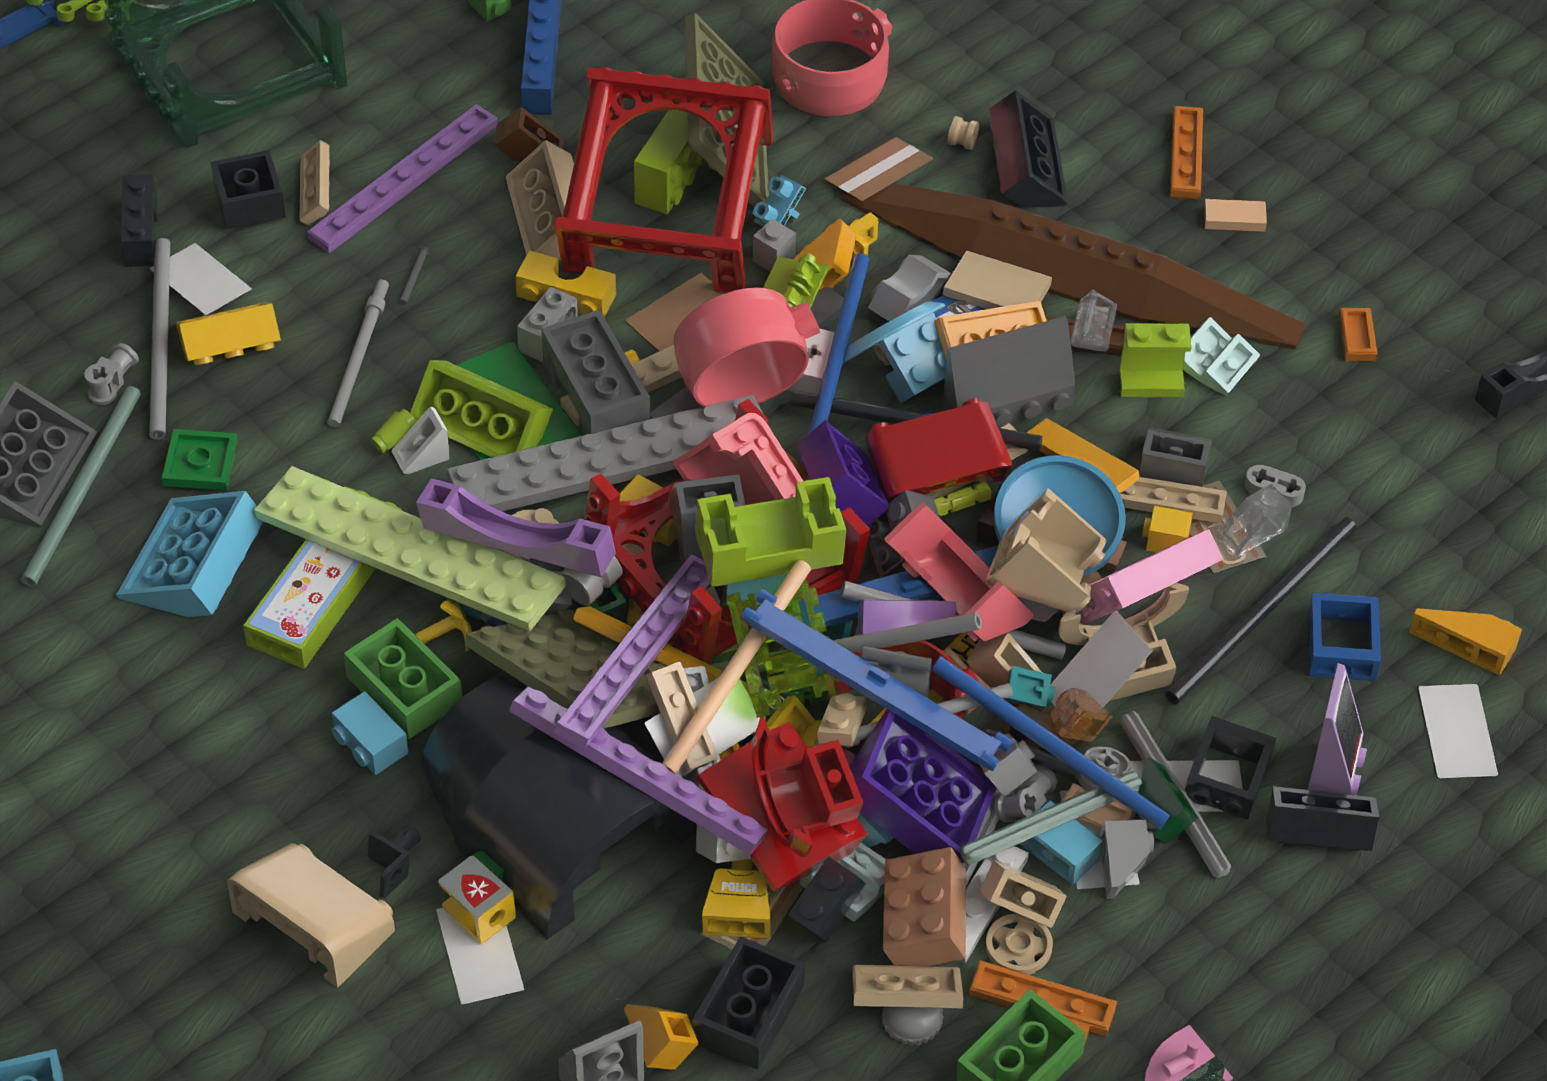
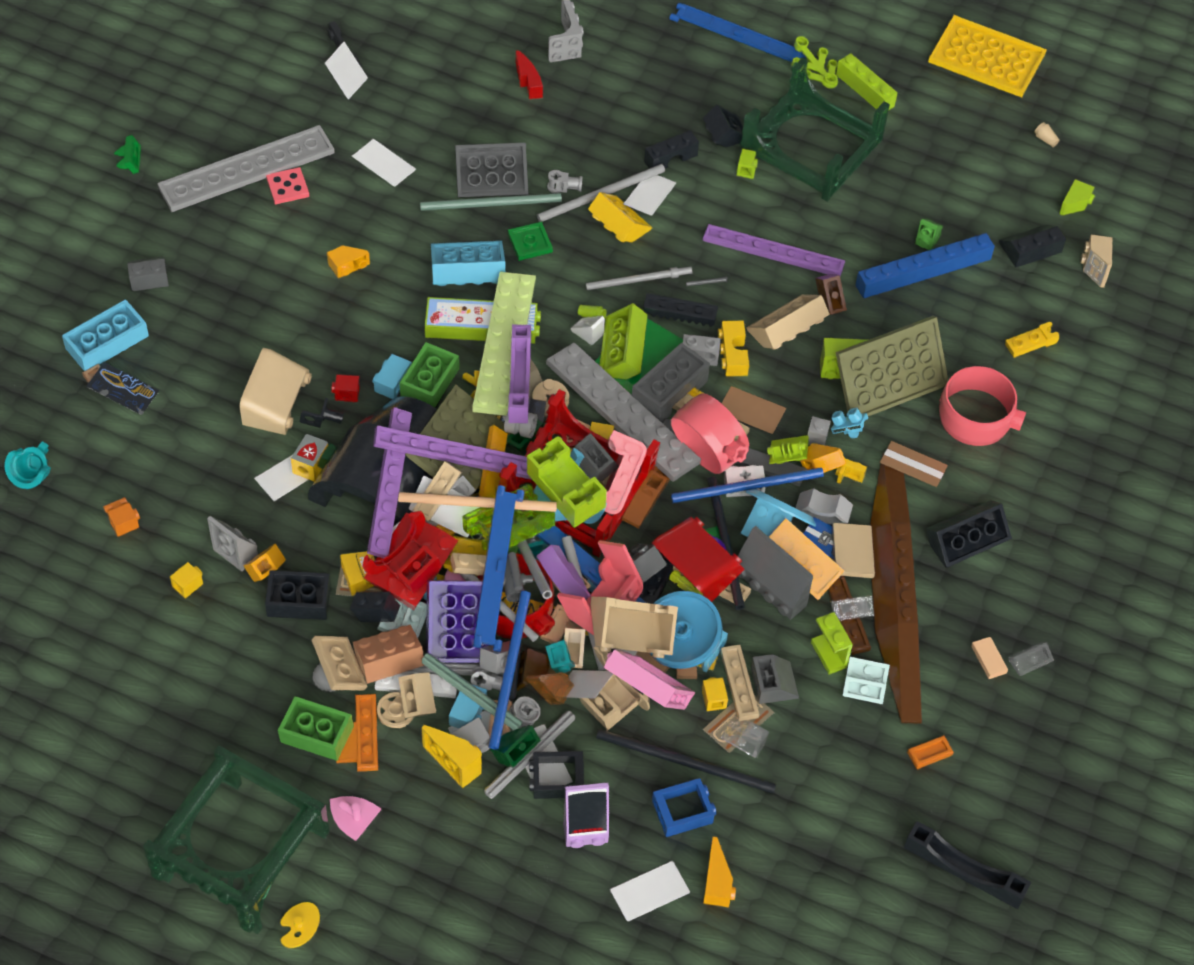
camera: 65 degrees right, 5 degrees up
black brick [210,150,286,229] -> none
tan plate [300,140,330,226] -> none
red arch [554,67,774,293] -> none
dark purple brick [797,420,889,526] -> none
tan wheel [948,116,979,150] -> none
light orange tile [1027,418,1140,493] -> none
orange tile [1170,106,1203,200] -> none
light grey beam [1245,465,1306,507] -> none
black brick [1266,786,1379,851] -> none
none -> light orange slope [327,246,370,278]
none -> red brick [332,375,360,402]
none -> yellow slope [422,725,482,788]
none -> black gear [643,293,718,327]
none -> black slope [703,104,751,147]
none -> lime brick [737,149,758,179]
none -> clear slope [1008,642,1054,676]

